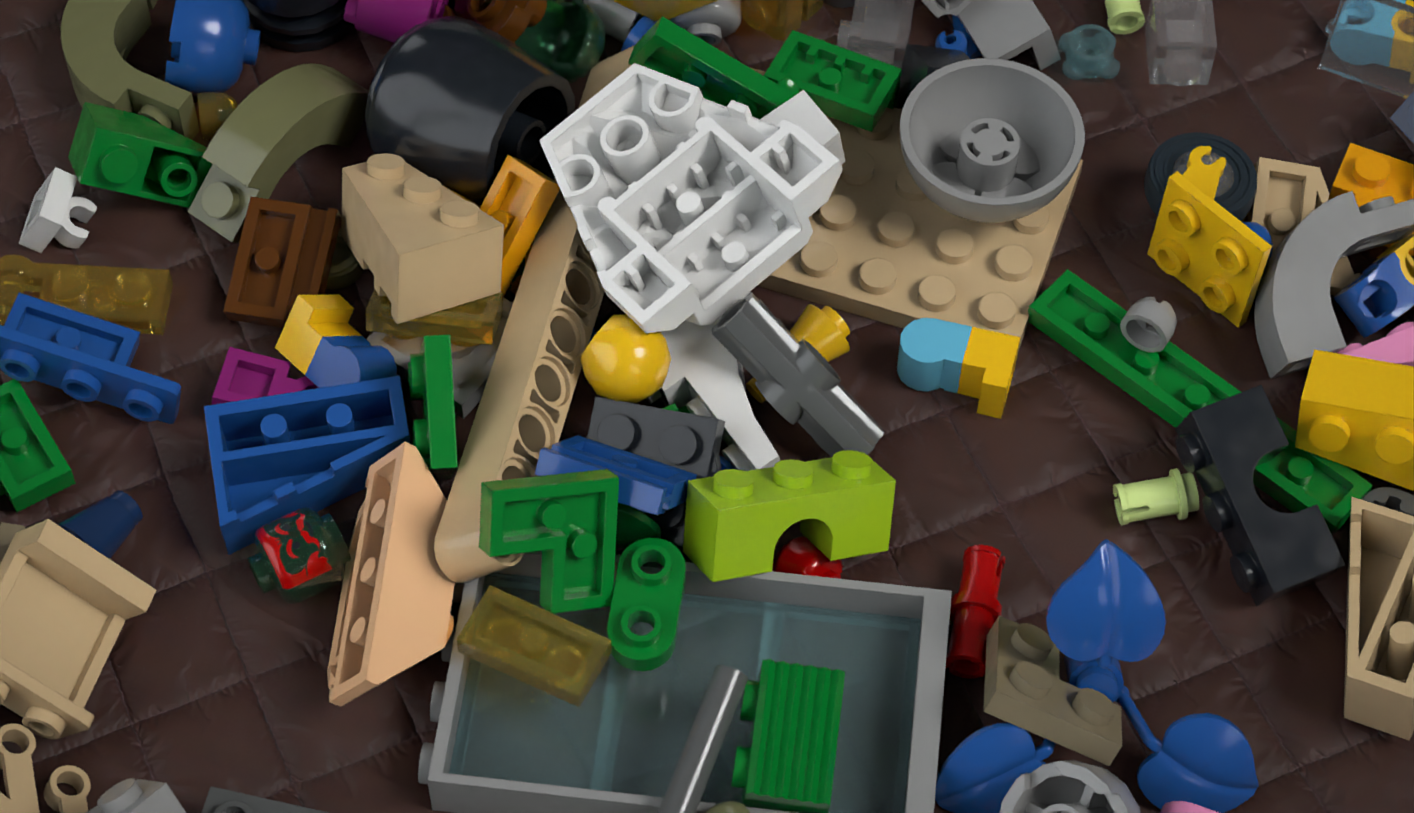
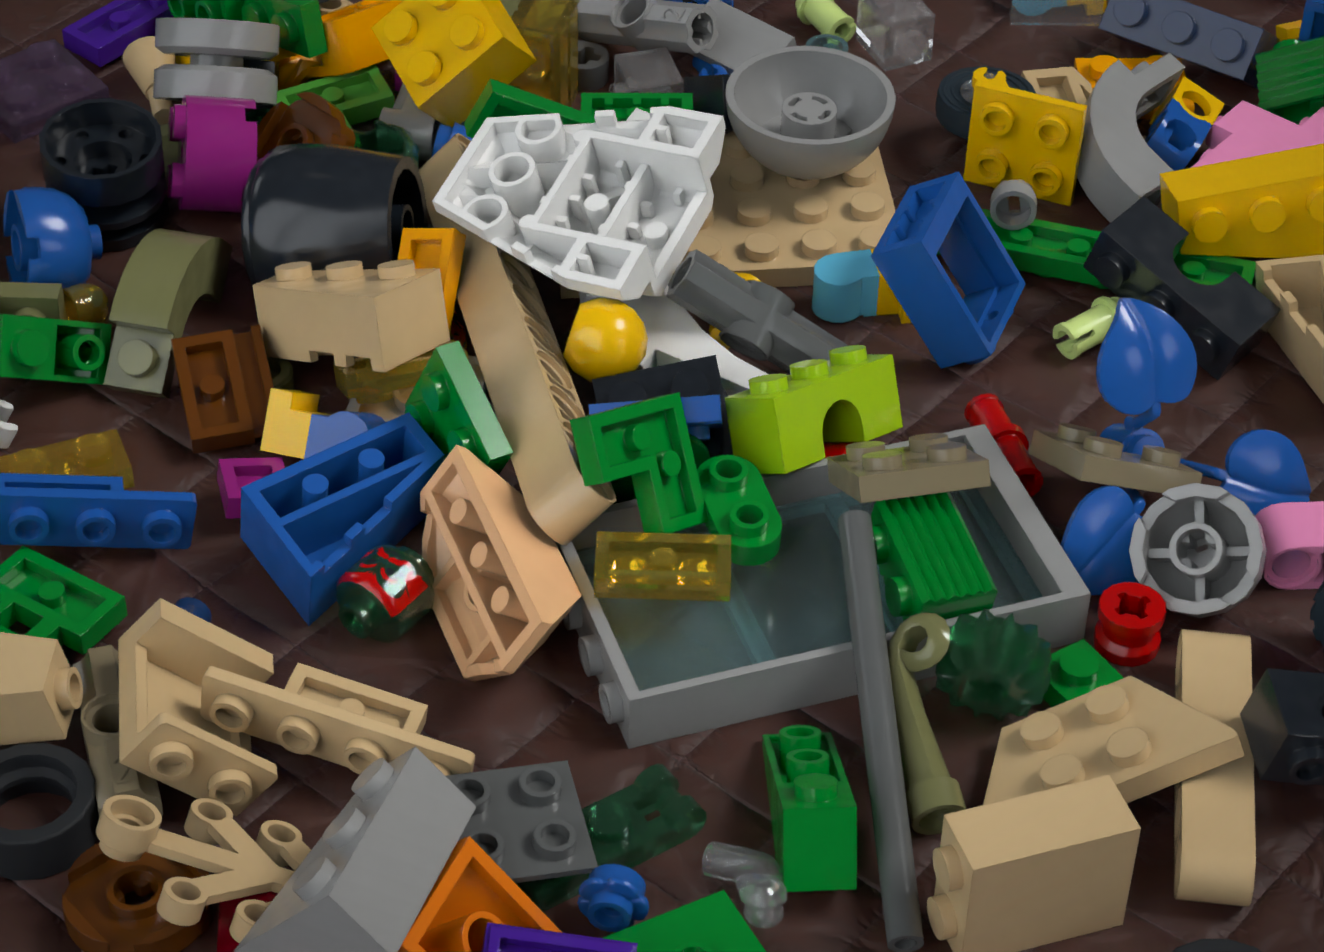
camera: 25 degrees left, 15 degrees down
none -> tan bracket [200,663,475,776]
none -> dark tan plate [827,433,991,503]
none -> blue window [871,171,1026,369]

